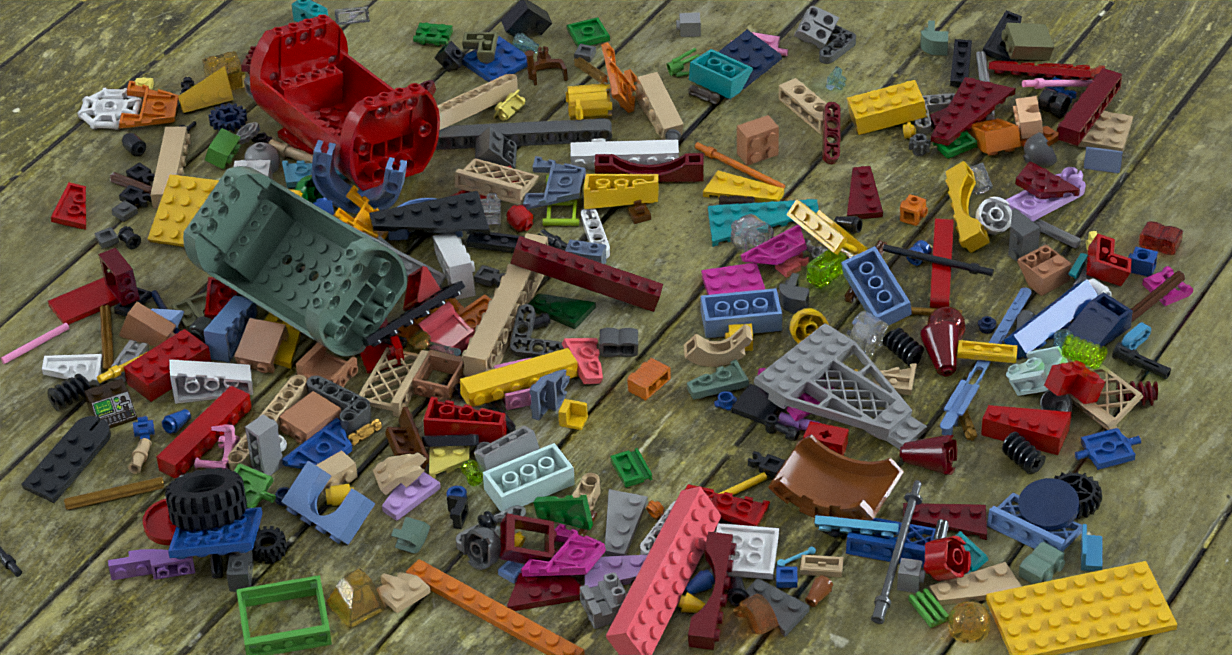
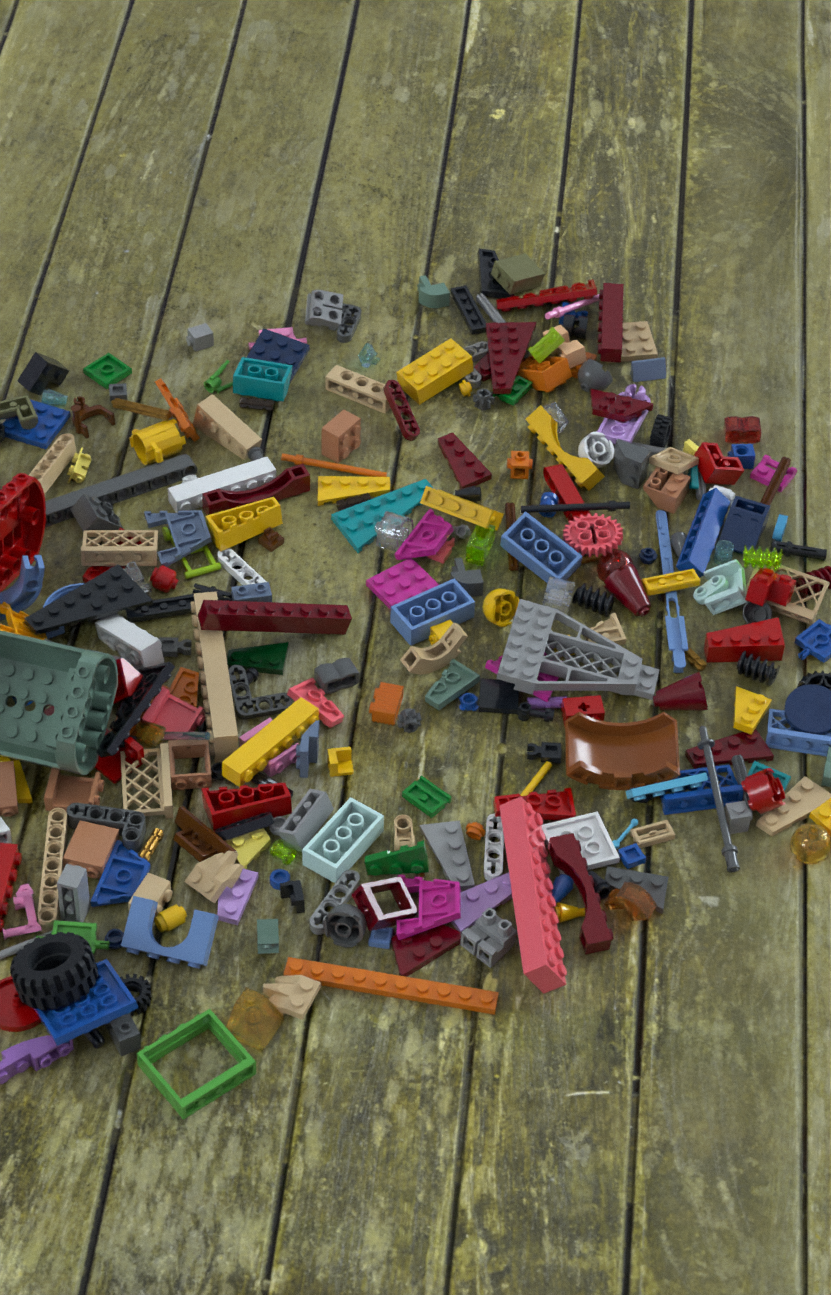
camera: 30 degrees left, 5 degrees up
black bush [477,511,497,528] -> none
dark orange cone [805,575,833,607] -> none
bright green tile [908,588,949,628] -> none
none -> dark grey gear [397,708,422,733]
none -> lime plate [527,326,565,364]
none -> coral gear [563,513,623,557]
none -> tan tile [649,447,699,475]
none -> black tyre [650,414,672,448]
none -> yellow wing [733,686,772,735]

